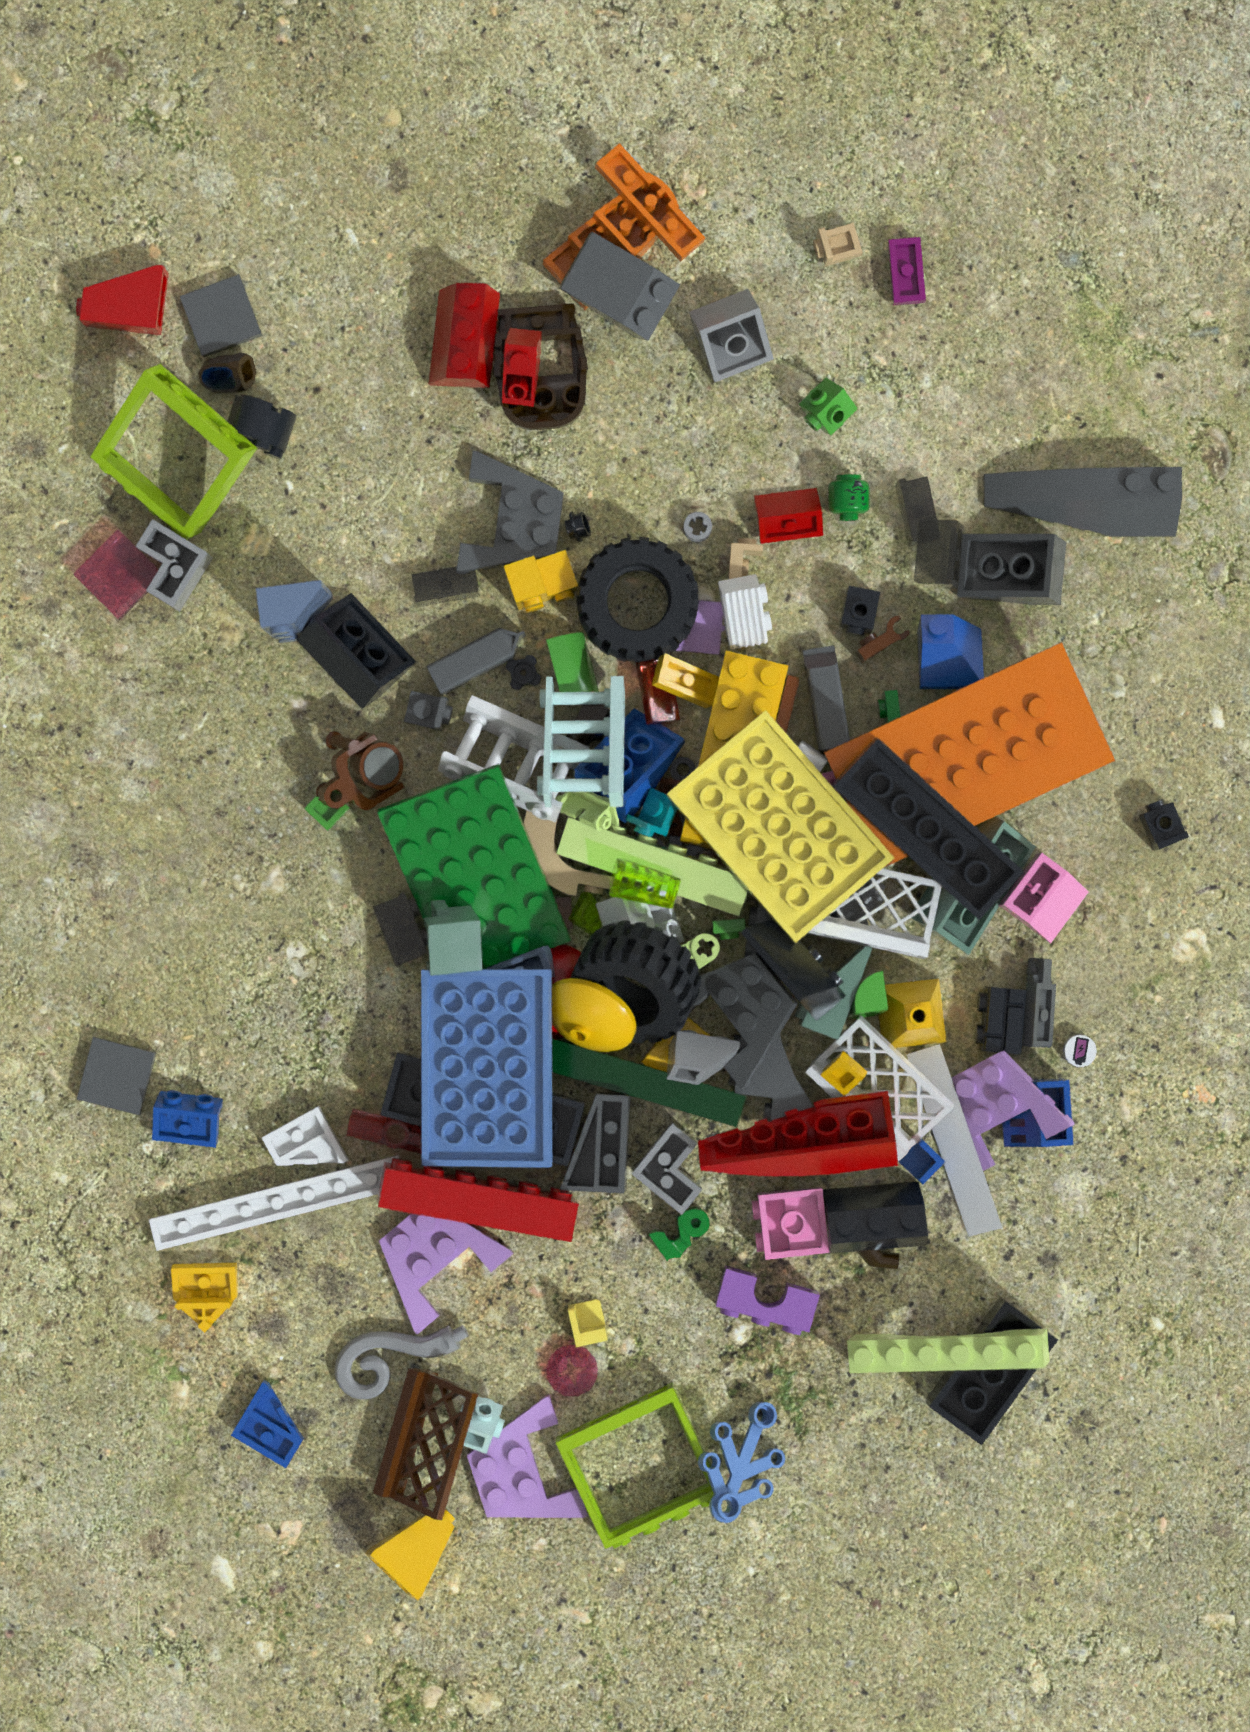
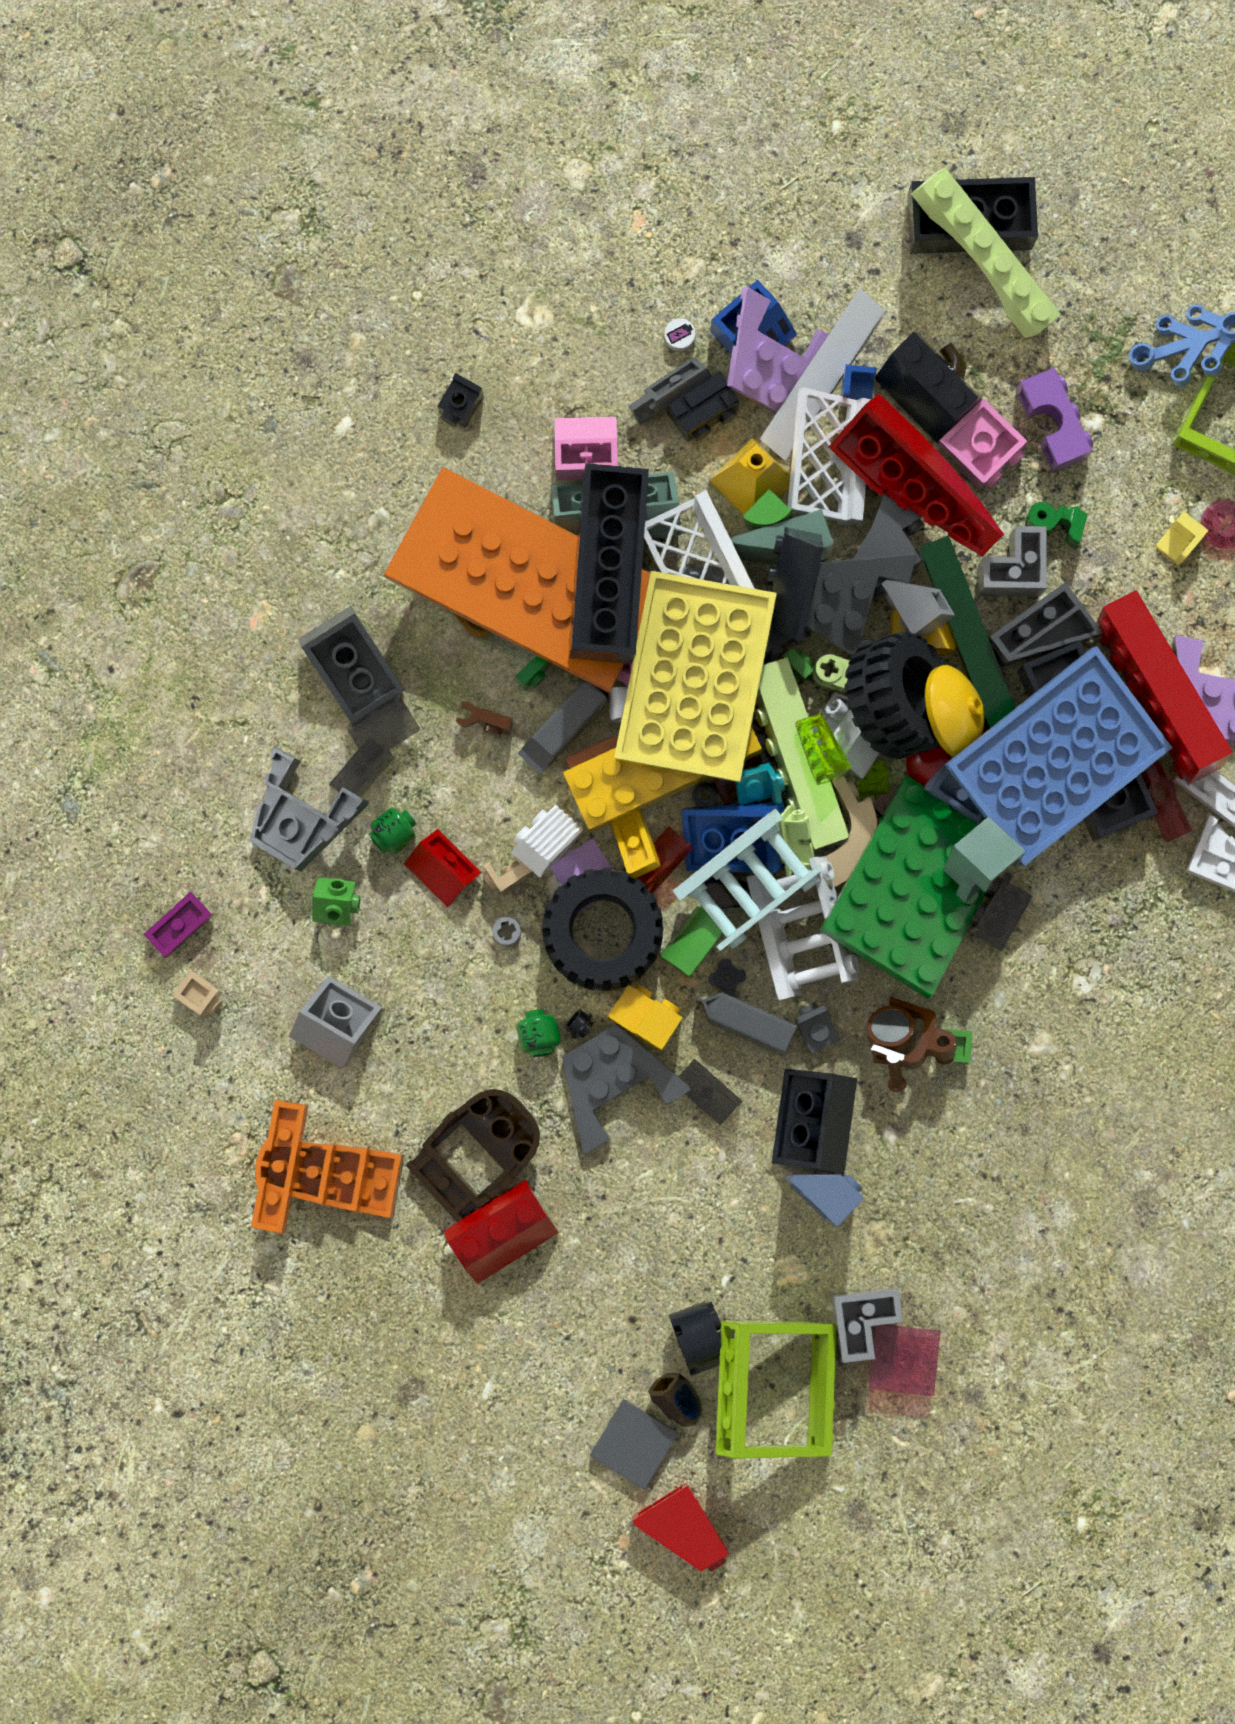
camera: 135 degrees left, 5 degrees down
red slope [502,328,542,407] -> none
dark grey slope [559,232,680,341] -> none
yellow plate [820,1051,868,1096] -> none
black brick [839,586,880,637] -> none
blue slope [917,614,984,689] -> none
dark grey wedge [984,467,1182,537] -> none
none -> wing [250,746,369,872]
none -> green head [516,1009,561,1058]

